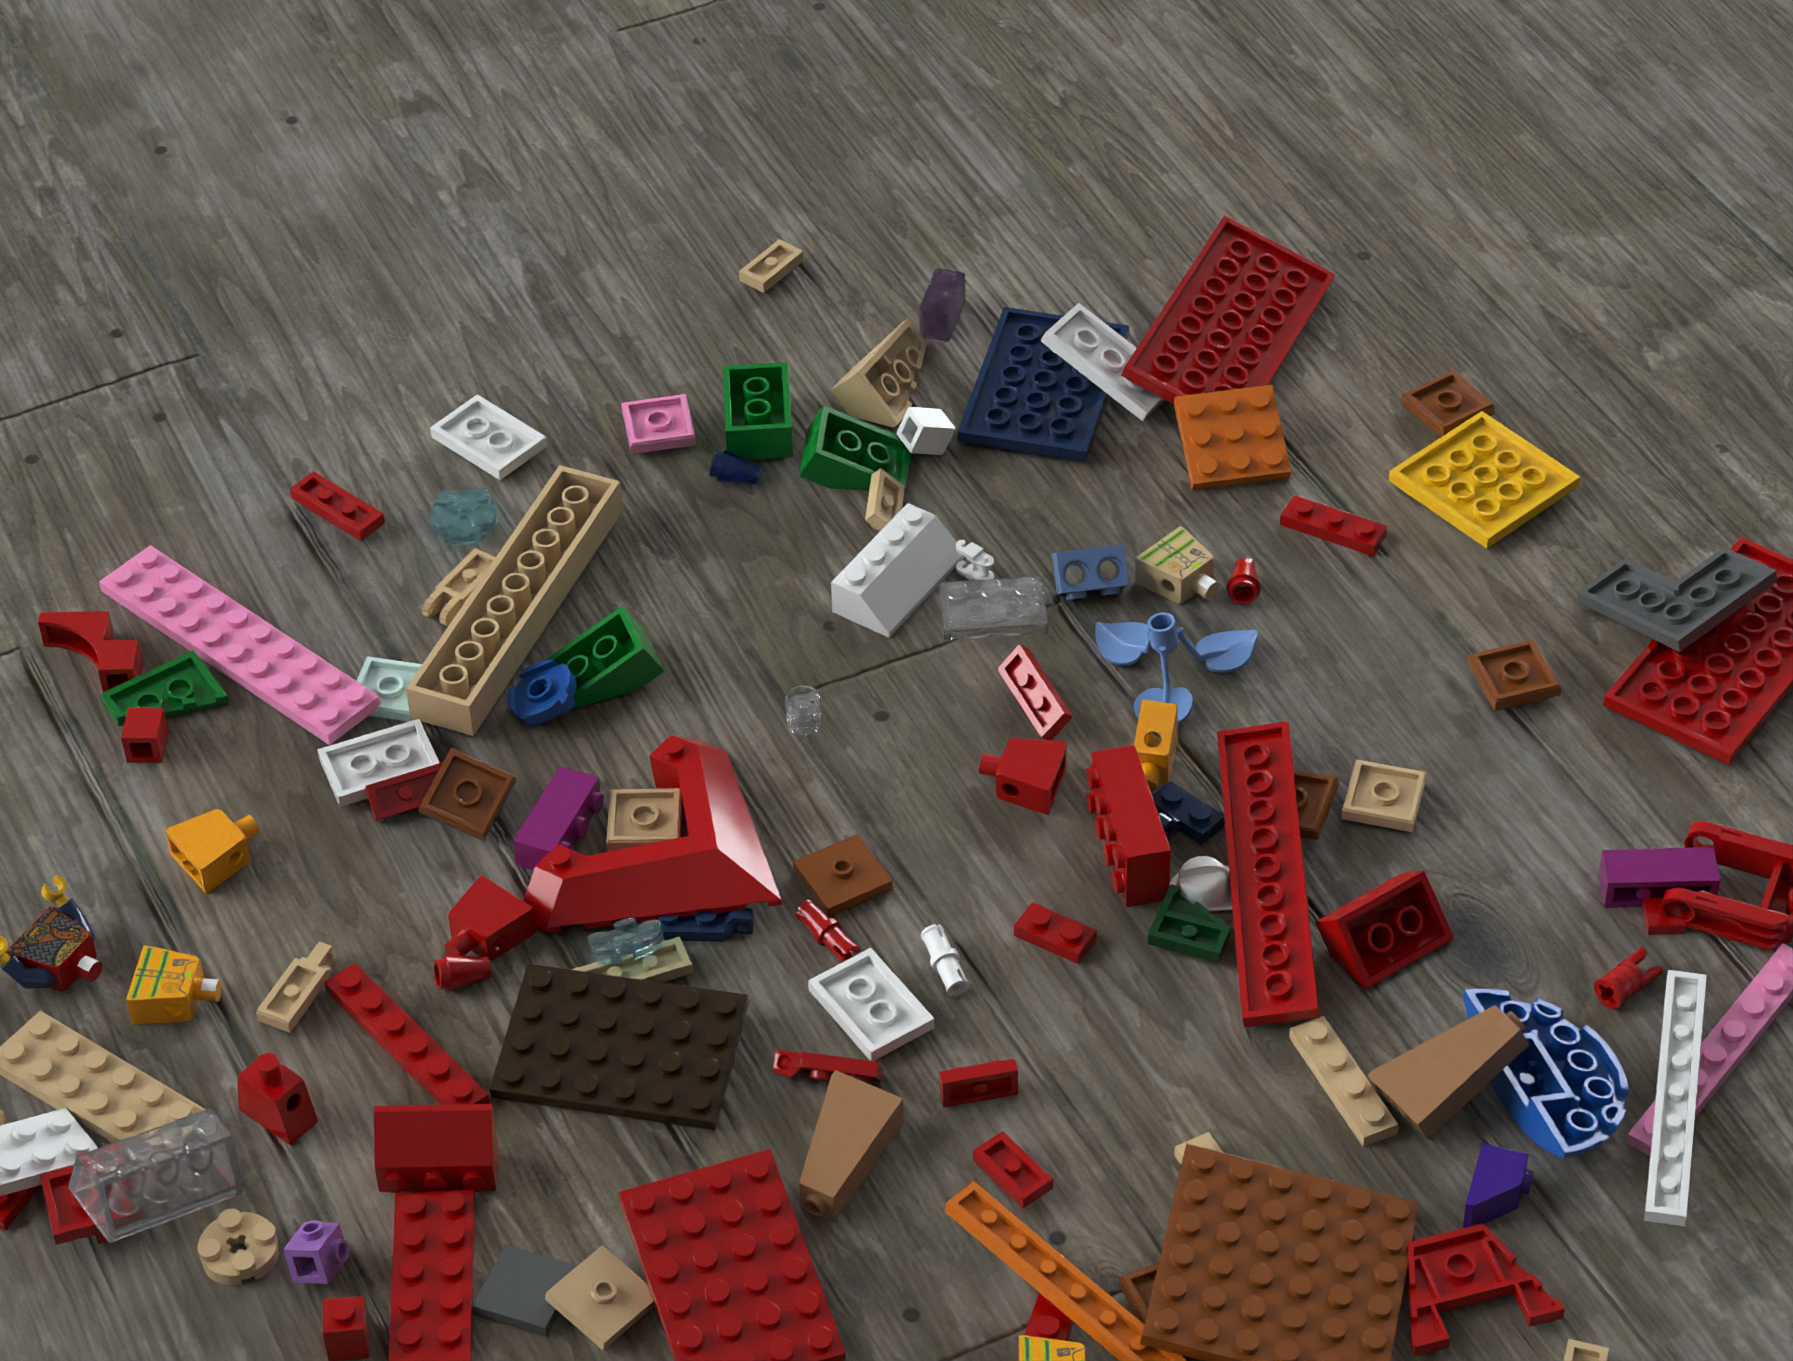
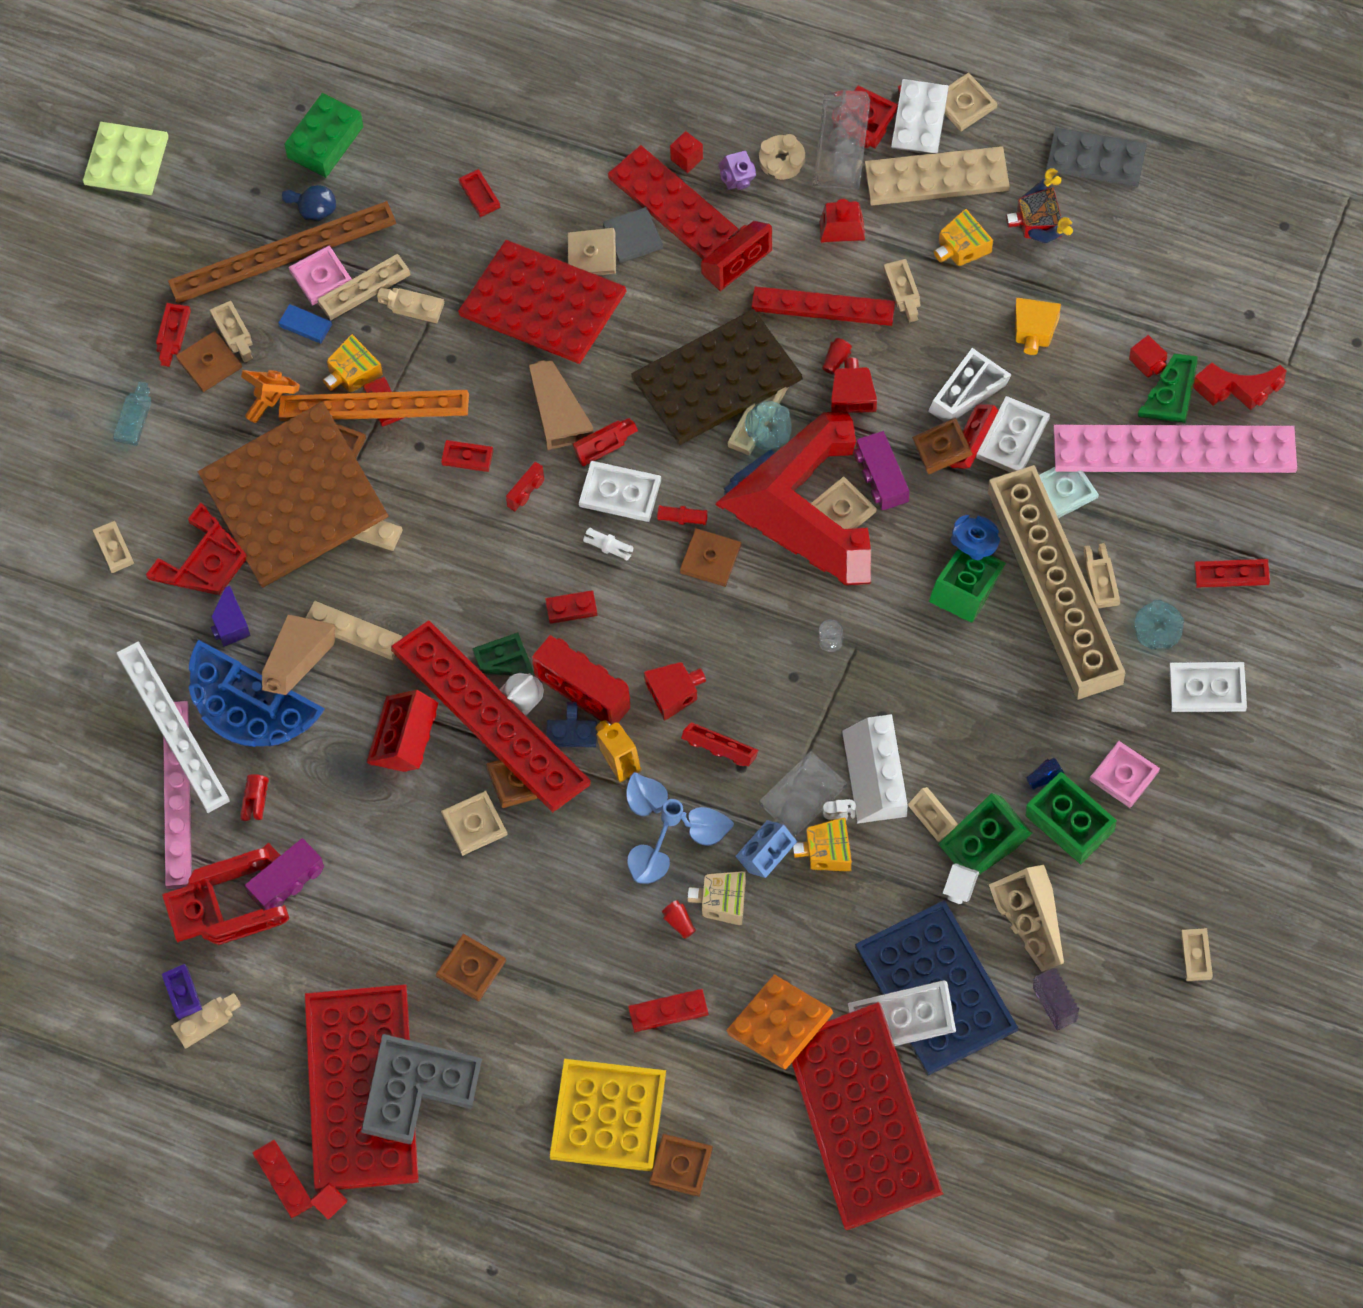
camera: 140 degrees right, 20 degrees up
none -> light orange torso [793,818,852,871]
none -> white wedge [928,348,1011,423]

